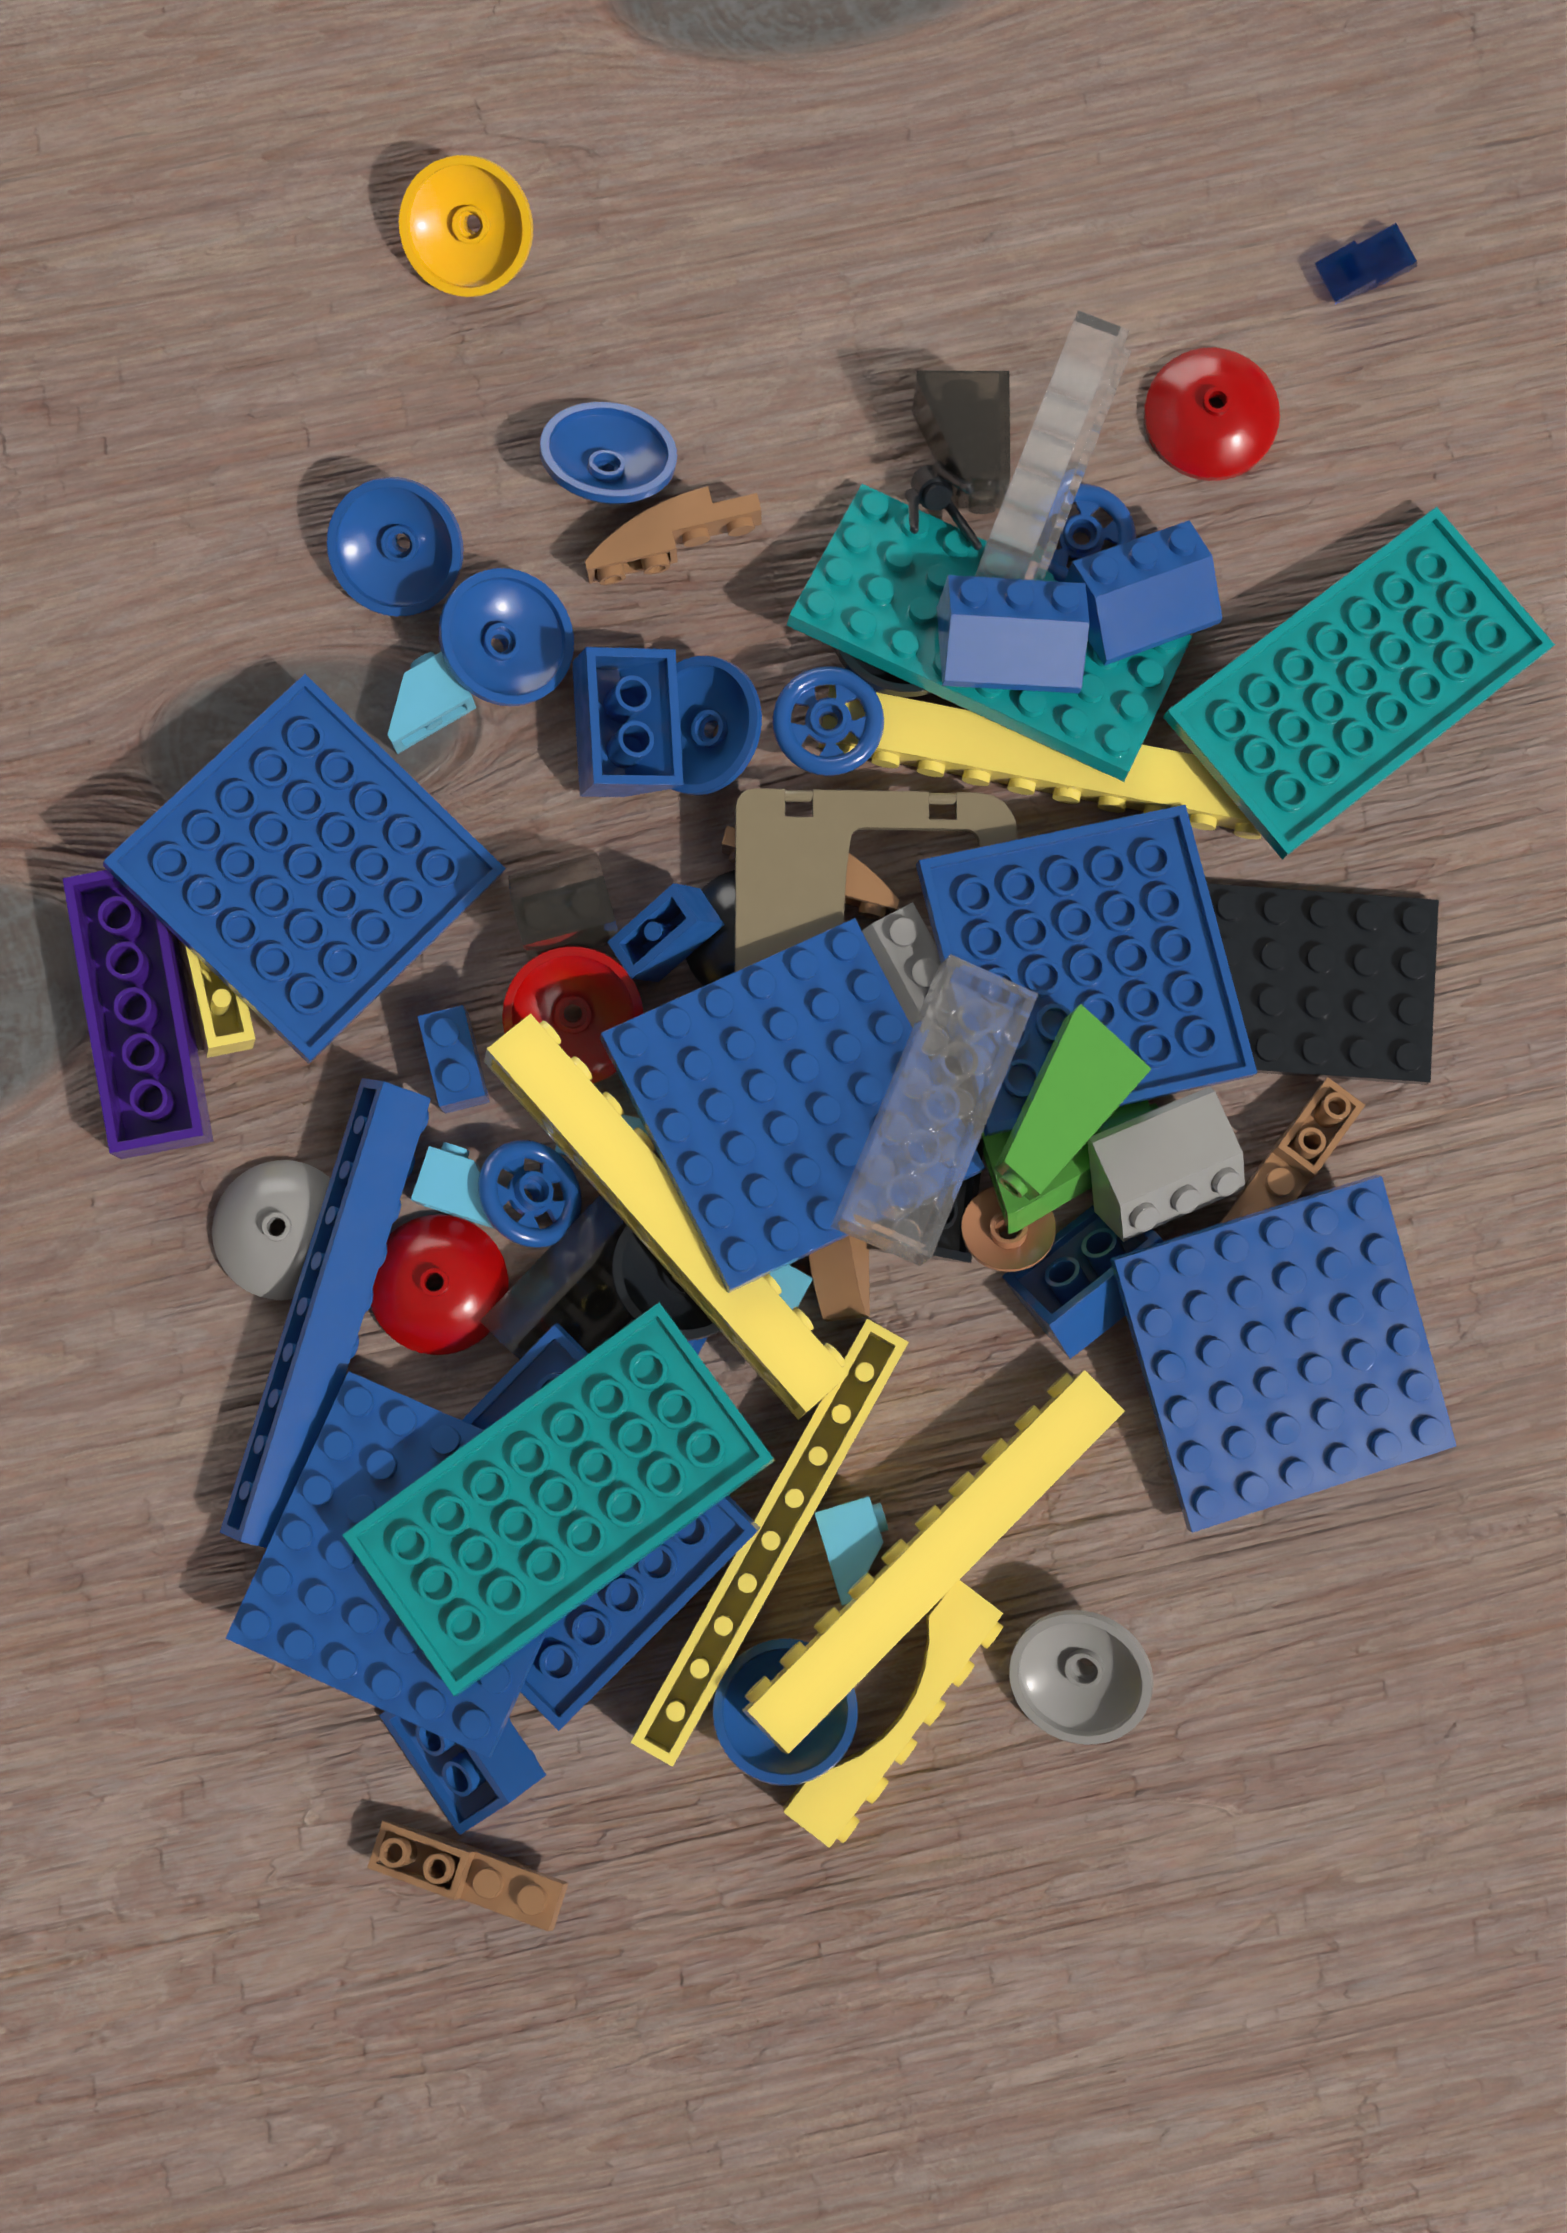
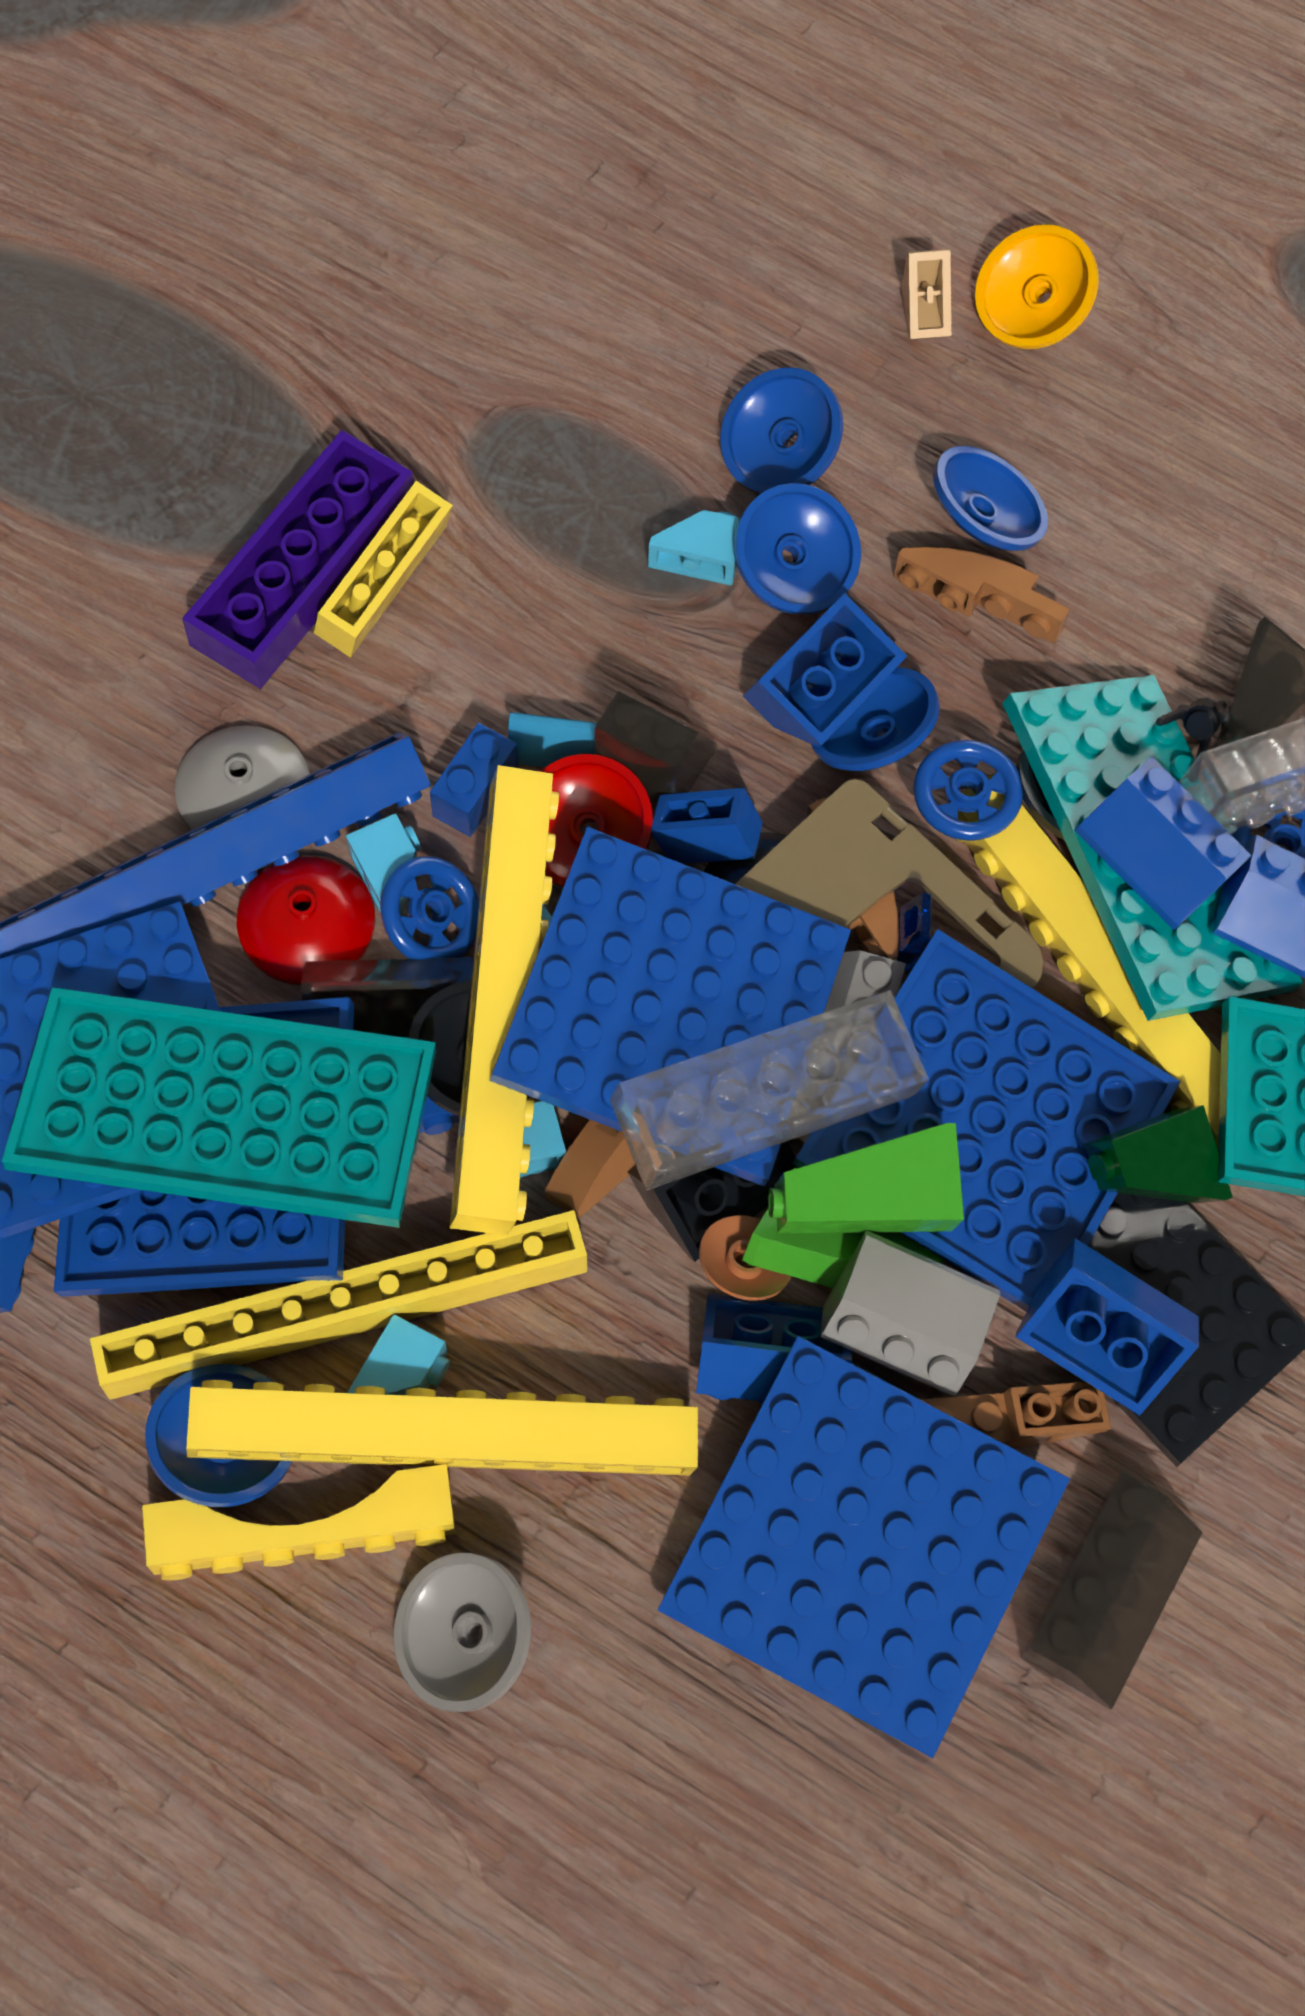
camera: 45 degrees right, 15 degrees down
blue plate [103,674,506,1064] -> none
none -> dark azure slope [508,712,600,768]
none -> clear blue slope [897,892,932,971]
none -> tan slope [901,249,952,339]
none -> blue slope [1015,1238,1199,1416]
none -> clear smoke slope [1020,1471,1203,1710]
none -> dark green slope [1084,1105,1233,1203]

